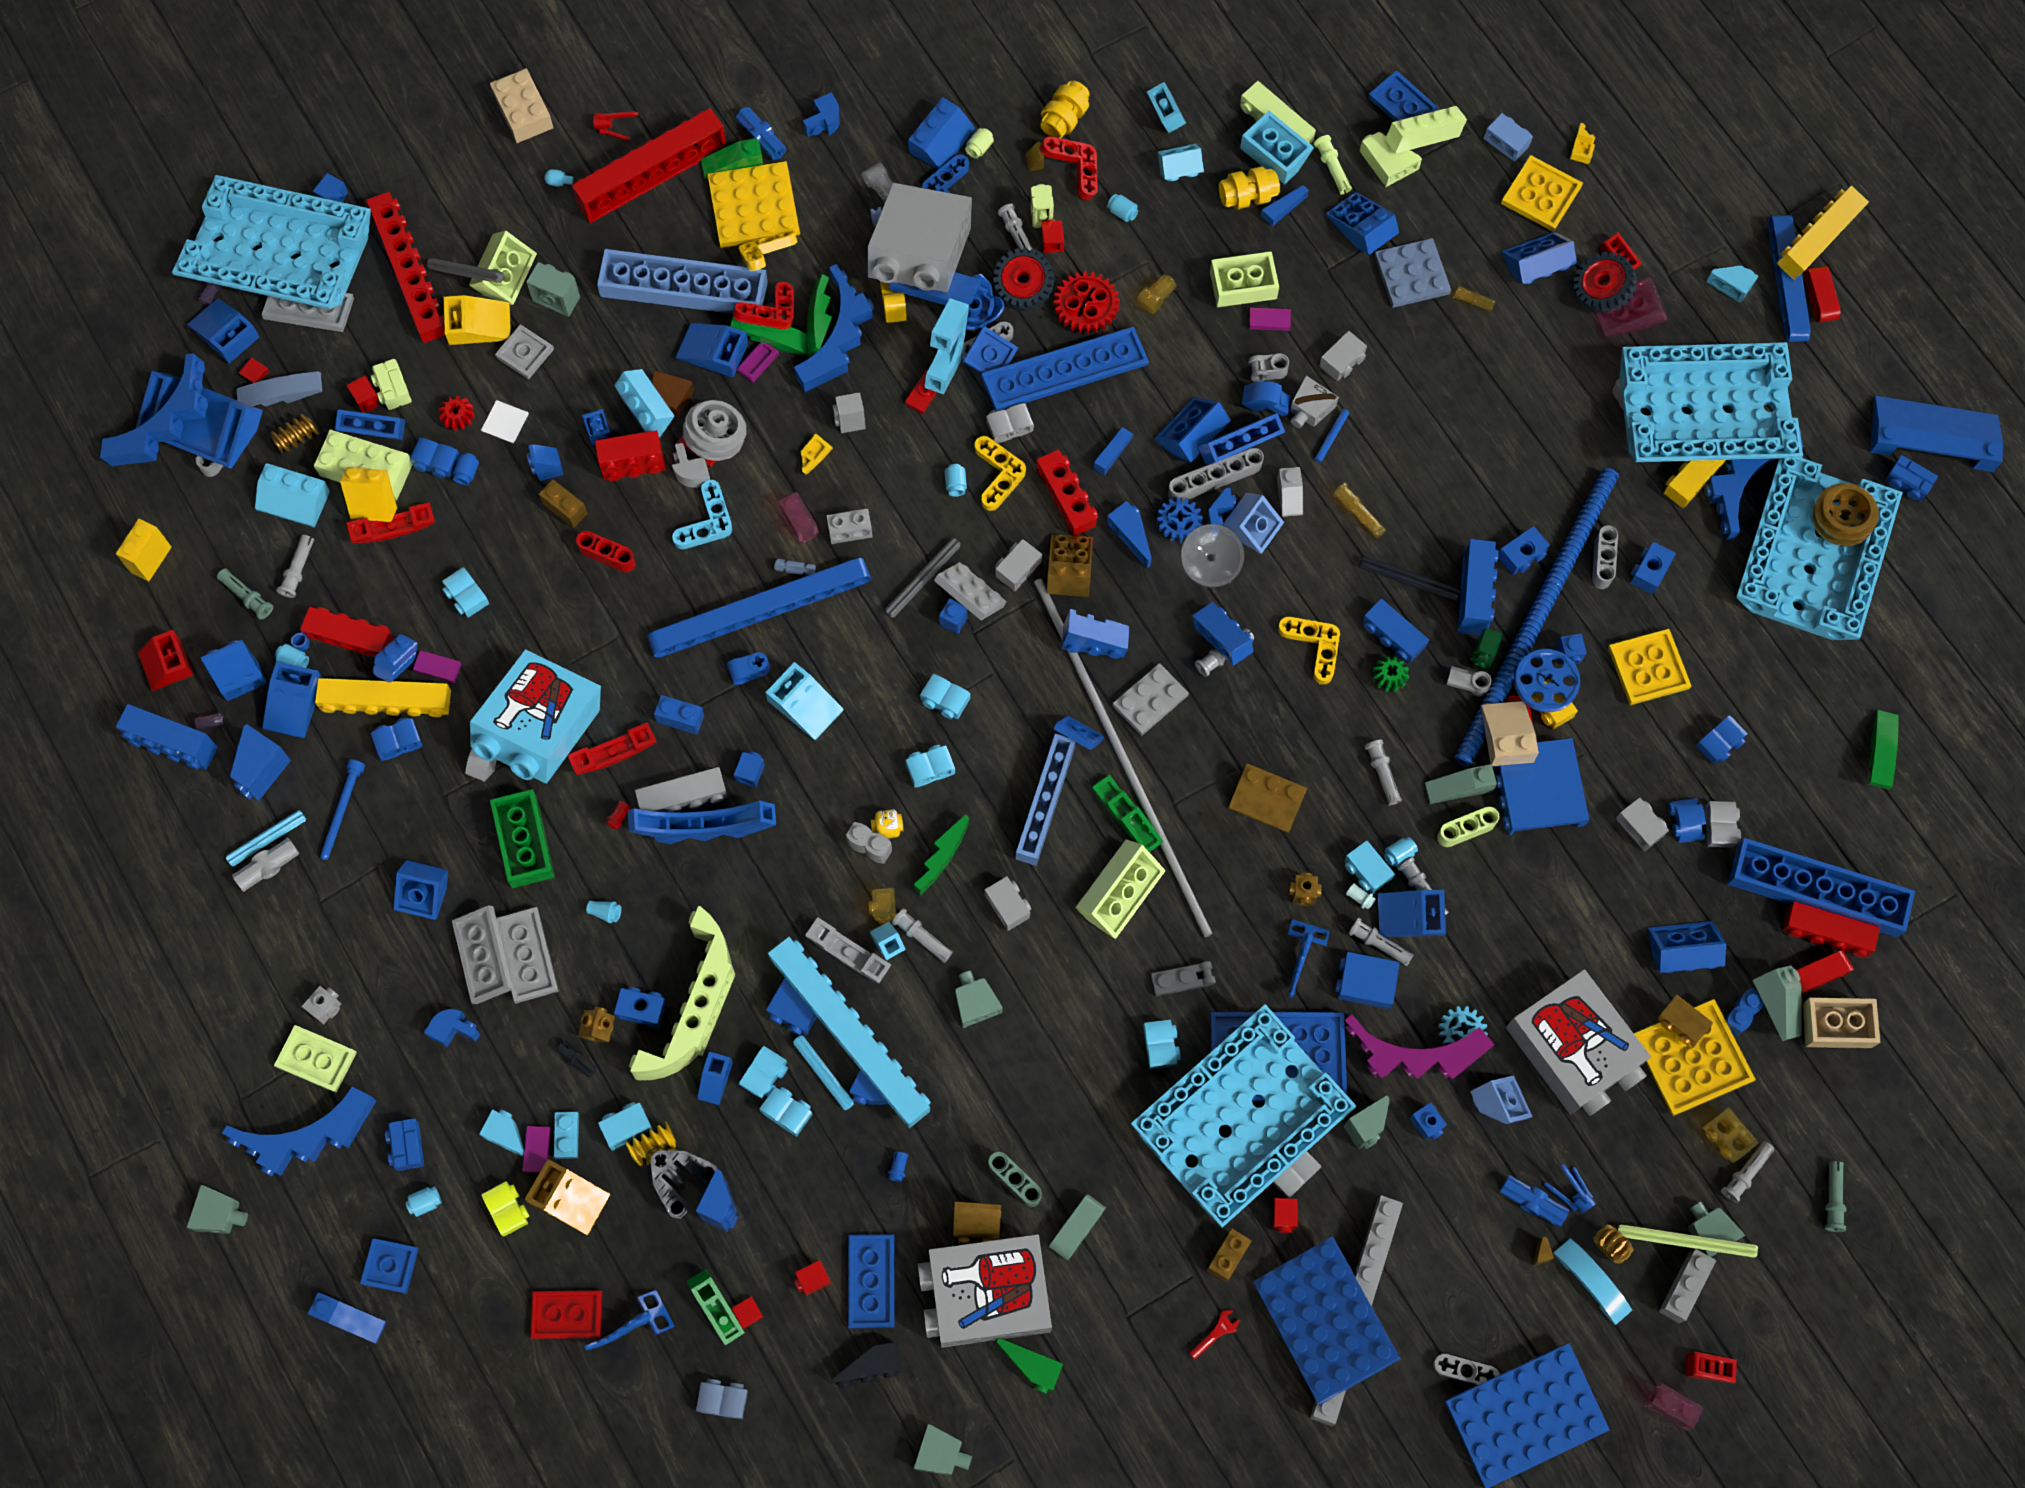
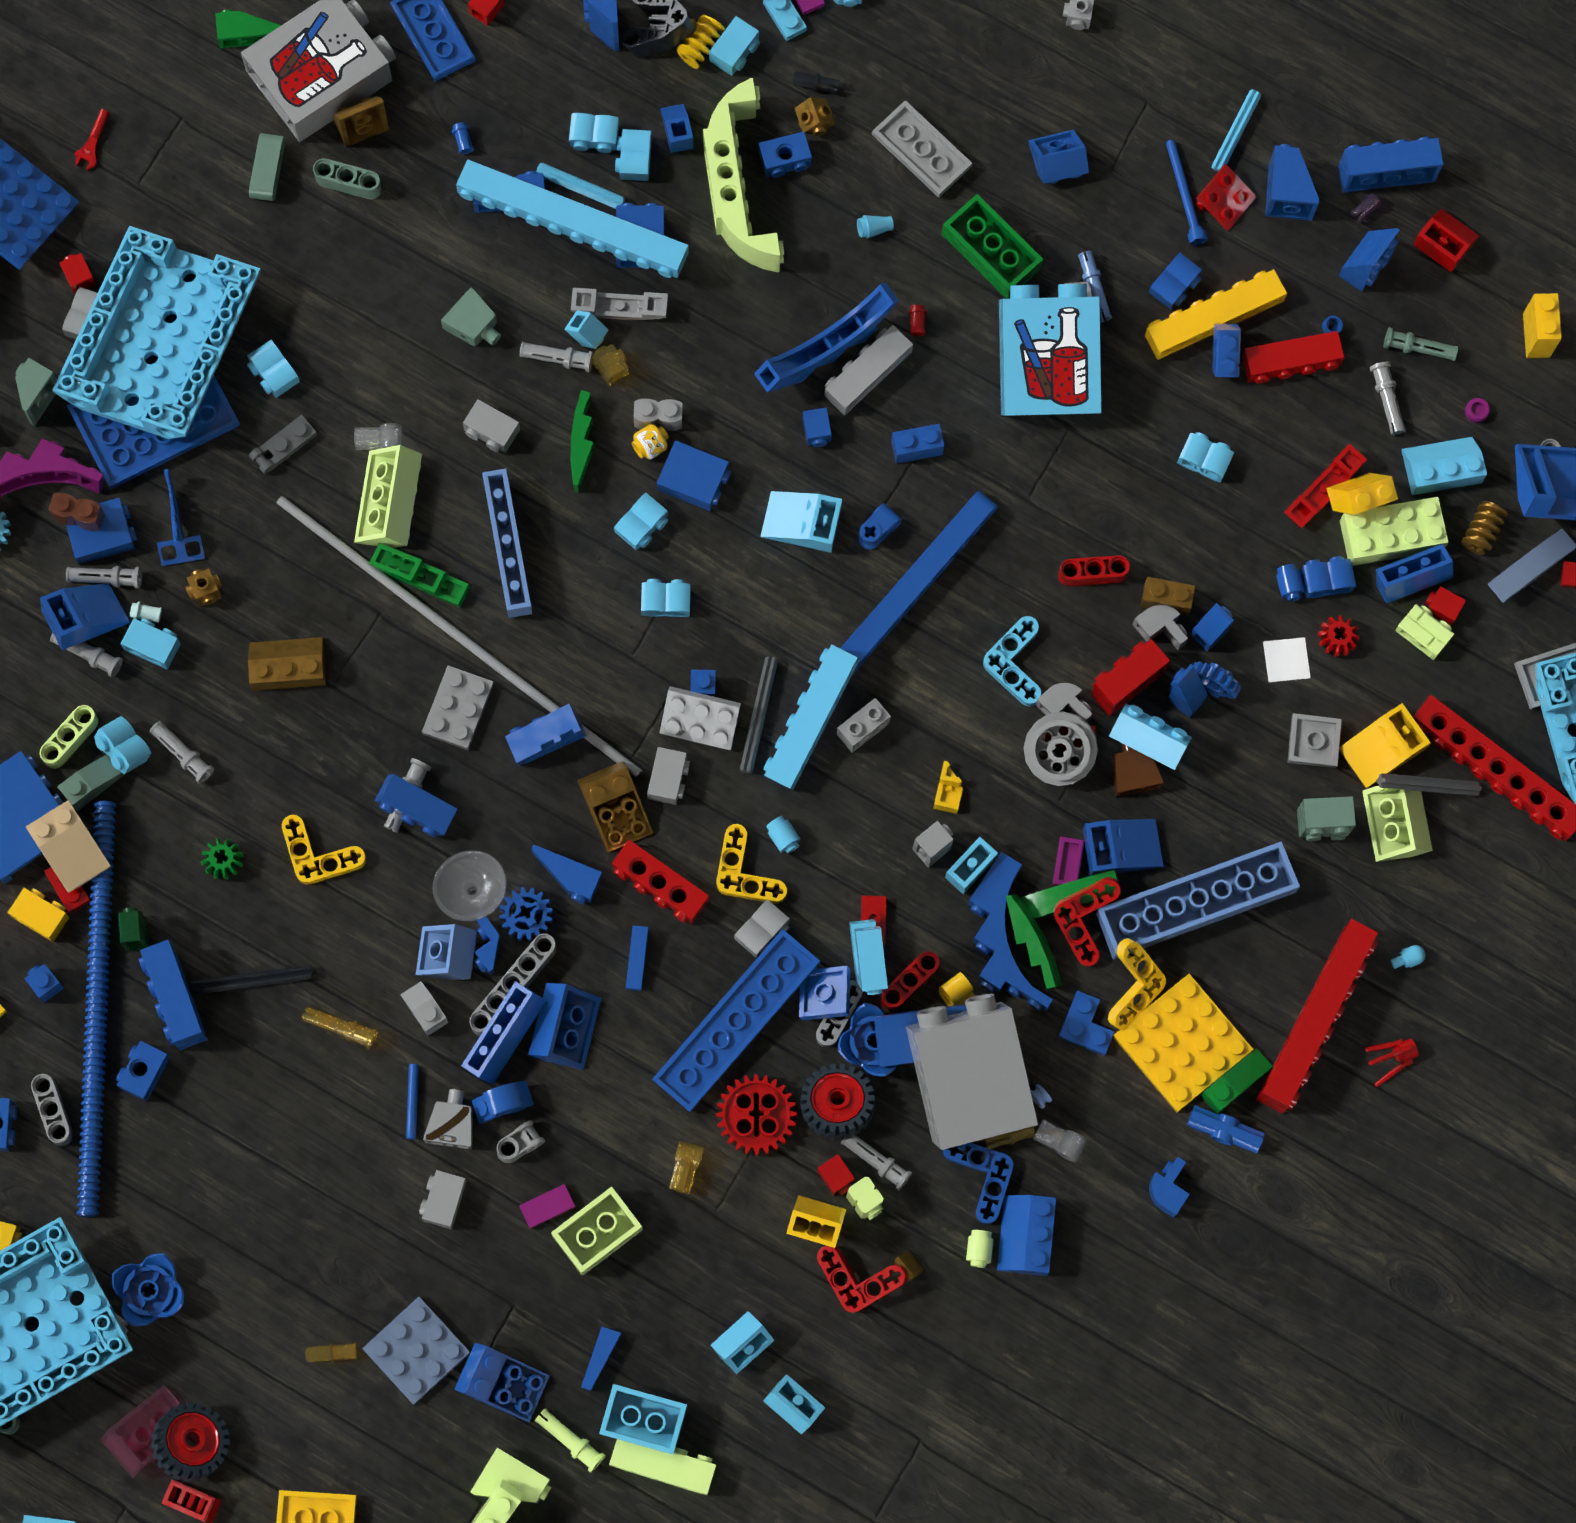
camera: 150 degrees right, 5 degrees up
light grey piece [232,838,300,891] -> none
blue slope [262,662,323,739] -> none
medium azure brick [275,644,309,668] -> none
magenta tile [413,651,462,683] -> none
blue brick [424,1009,480,1048] -> none
light grey plate [452,905,513,1004] -> none
tan brick [490,68,553,143] -> none
red slope [567,722,656,775] -> none
sand blue axle [774,559,816,576] -> none
clear pink brick [778,492,819,545] -> none
yellow piece [1041,81,1089,138] -> none
blue tile [1054,716,1104,750] -> none
medium azure brick [1107,194,1138,222] -> none
pearl gold brick [1207,1229,1252,1283] -> none
yellow piece [1219,166,1280,210] -> none
blue brick [1362,598,1429,664] -> none
medium azure brick [1384,837,1418,867] -> none
light grey piece [1447,666,1491,697] -> none
slope [1501,232,1577,284] -> none
blue wedge [1514,649,1580,712] -> none
none -> copper brick [48,493,105,531]
none -> medium azure brick [94,716,151,774]
none -> blue brick [112,1253,184,1326]
none -> clear piece [354,423,402,450]
none -> blue brick [657,440,731,511]
none -> medium azure brick [763,644,860,790]
none -> yellow brick [786,1195,847,1248]
none -> red beam [881,951,940,1012]
none -> medium azure brick [945,837,998,894]
none -> blue plate [1059,991,1114,1056]
none -> medium blue pin [1078,251,1112,323]
none -> light grey brick [1132,605,1188,650]
none -> blue gear [1193,661,1241,699]
none -> red hinge [1196,164,1257,231]
none -> magenta tile [1465,398,1490,423]

